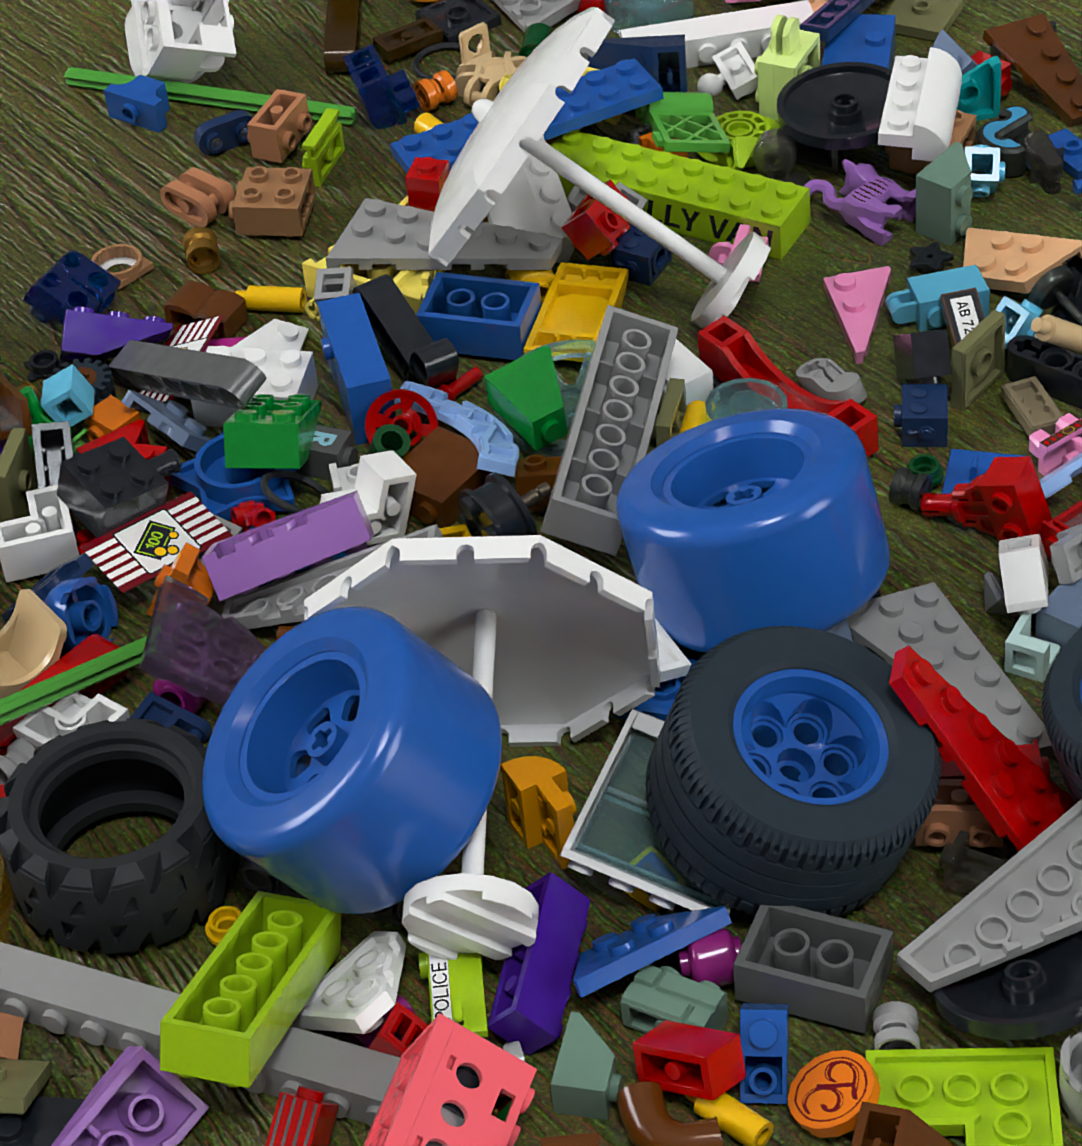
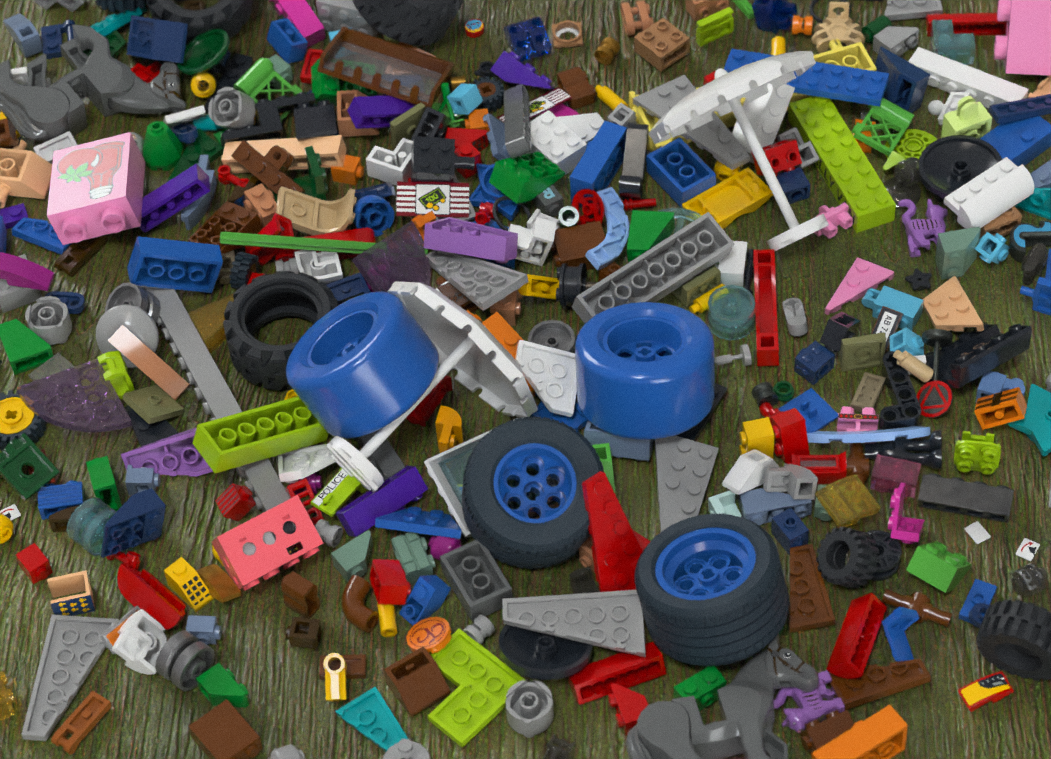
camera: 40 degrees right, 10 degrees up
none -> yellow brick [739,417,774,459]

